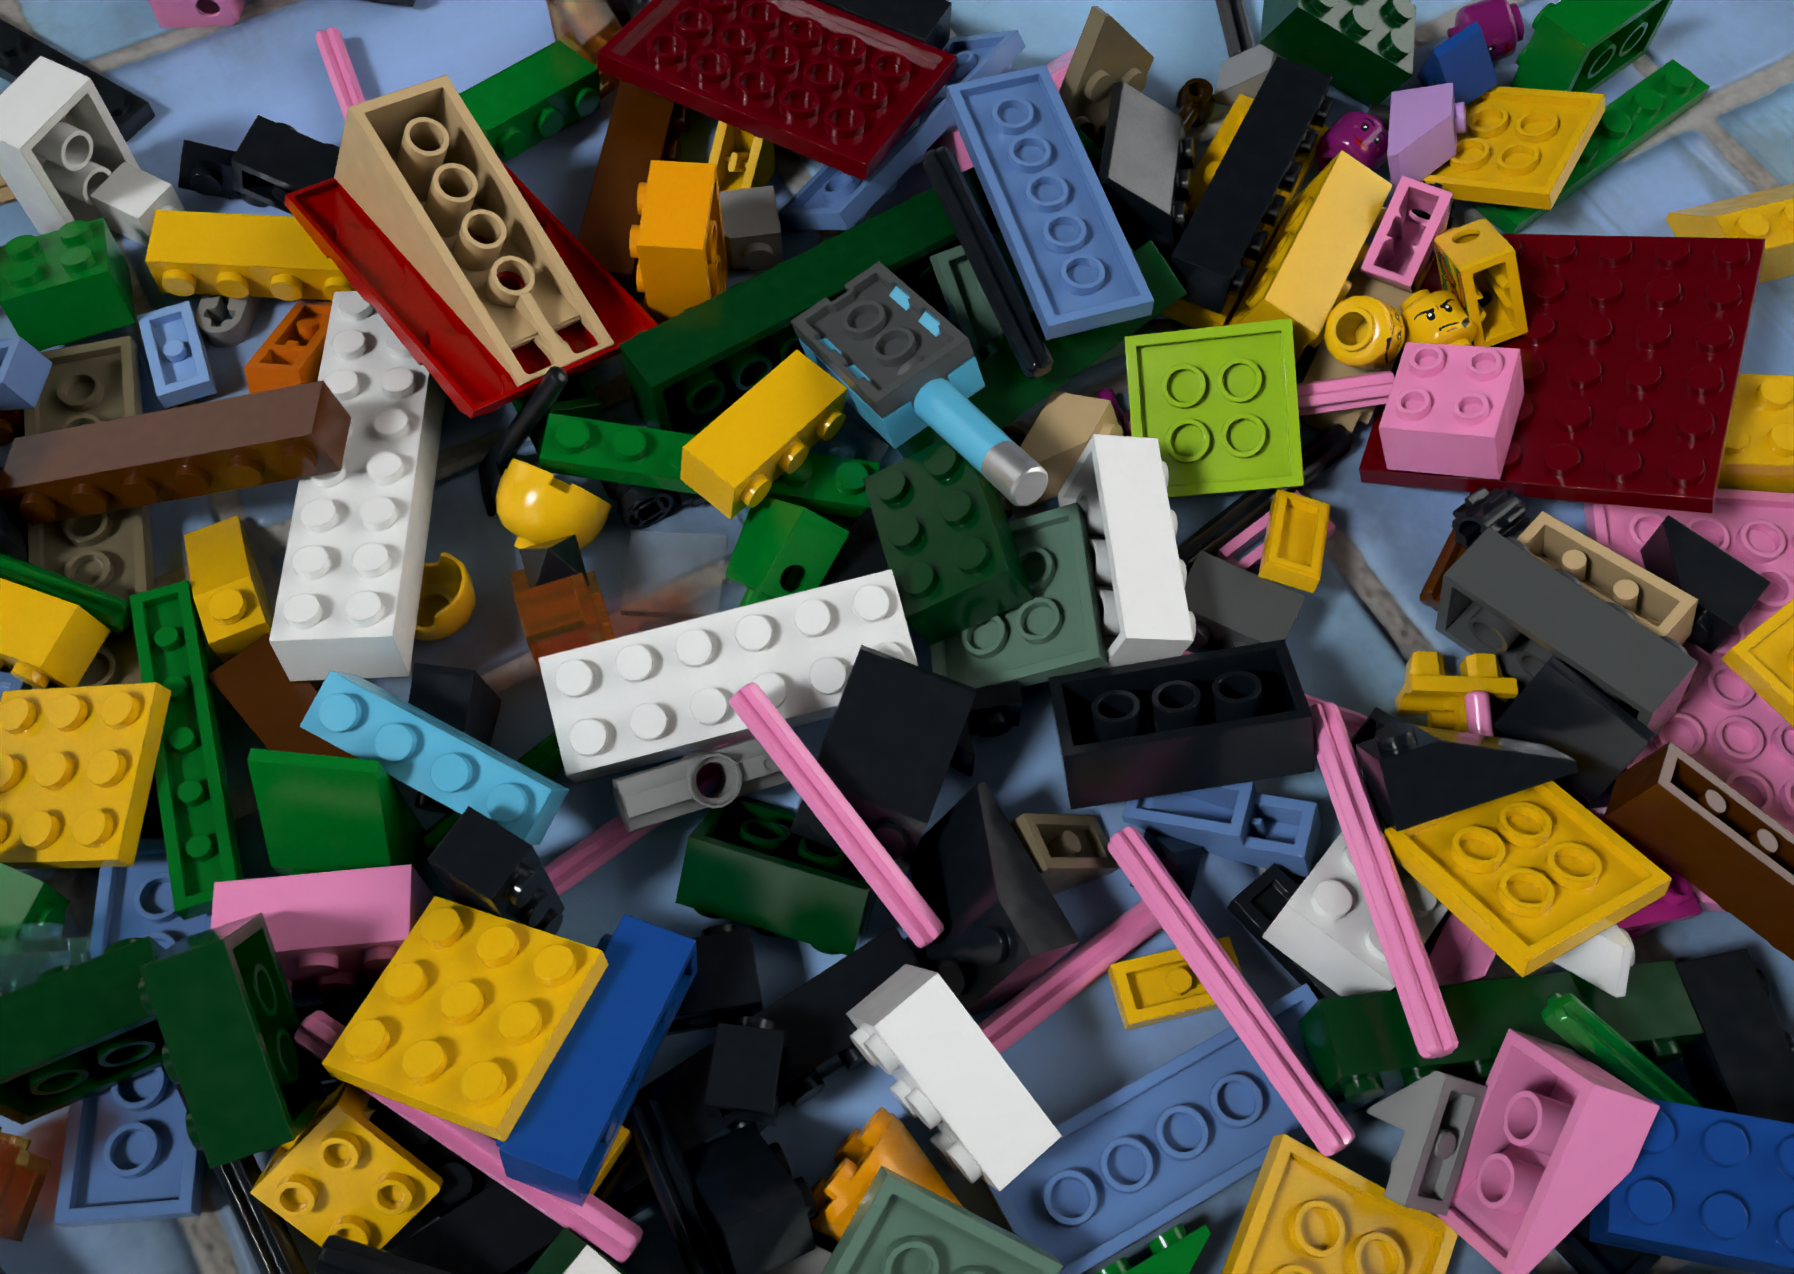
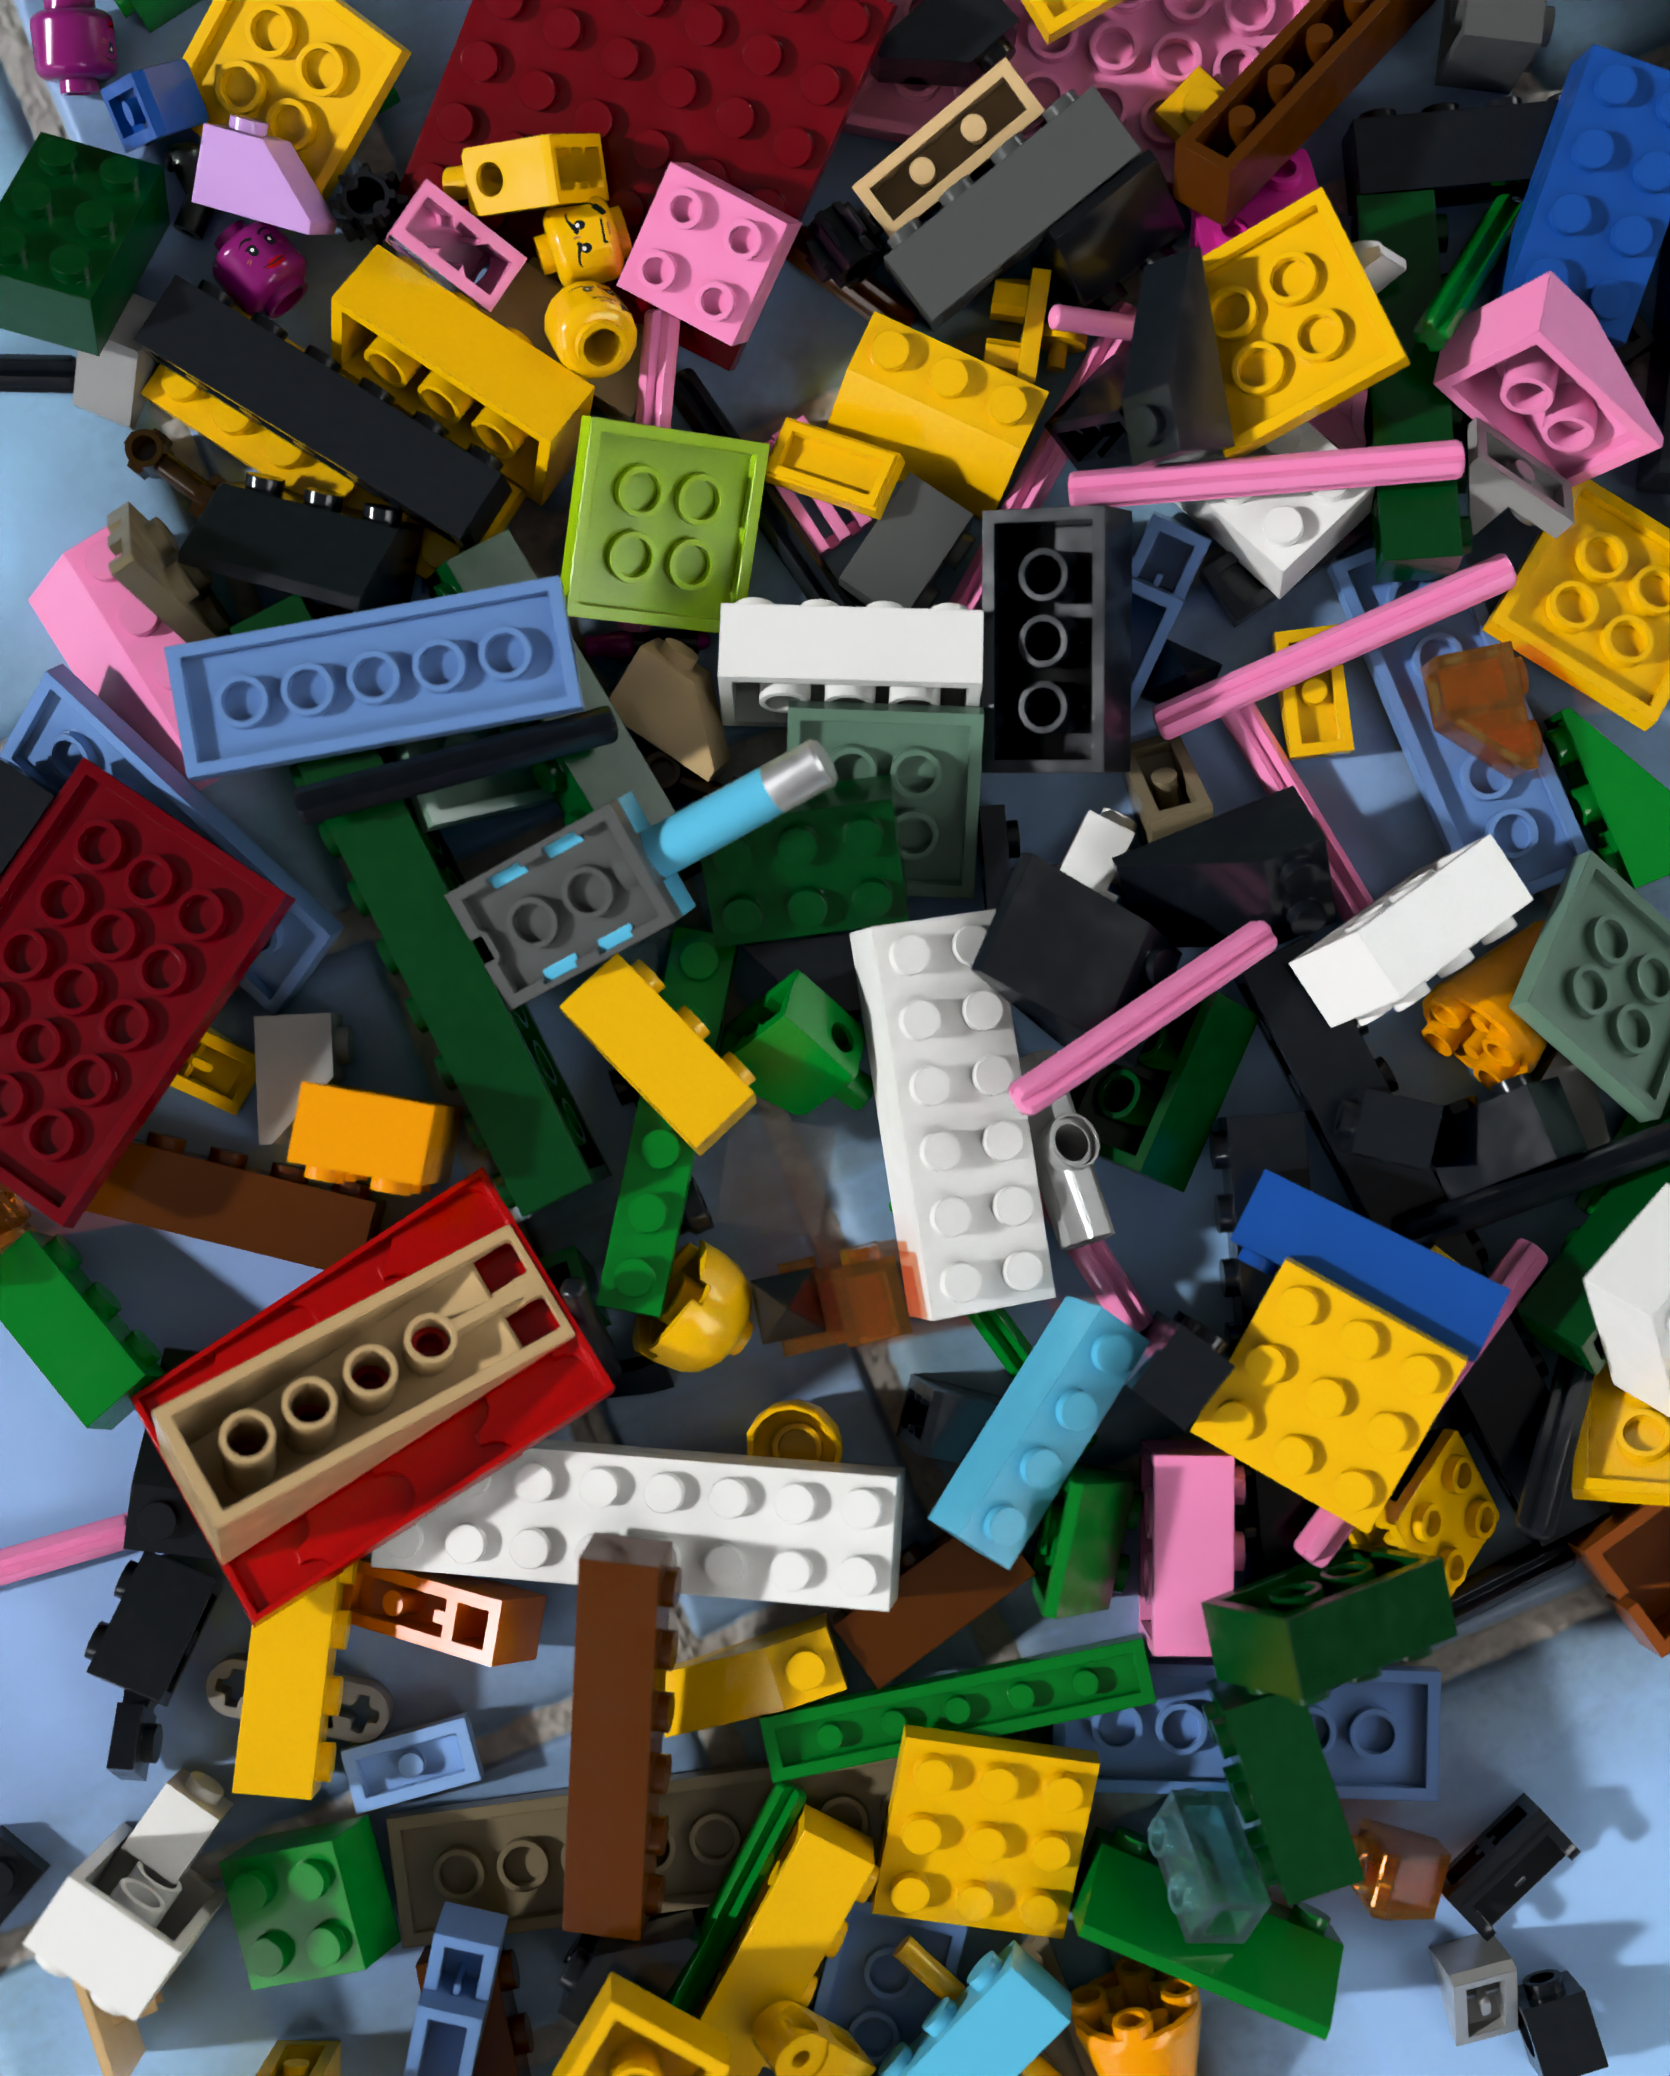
camera: 80 degrees left, 25 degrees up
none -> yellow slope [825,311,1049,521]
none -> white brick [1059,808,1138,902]
none -> clear orange slope [1421,641,1543,779]

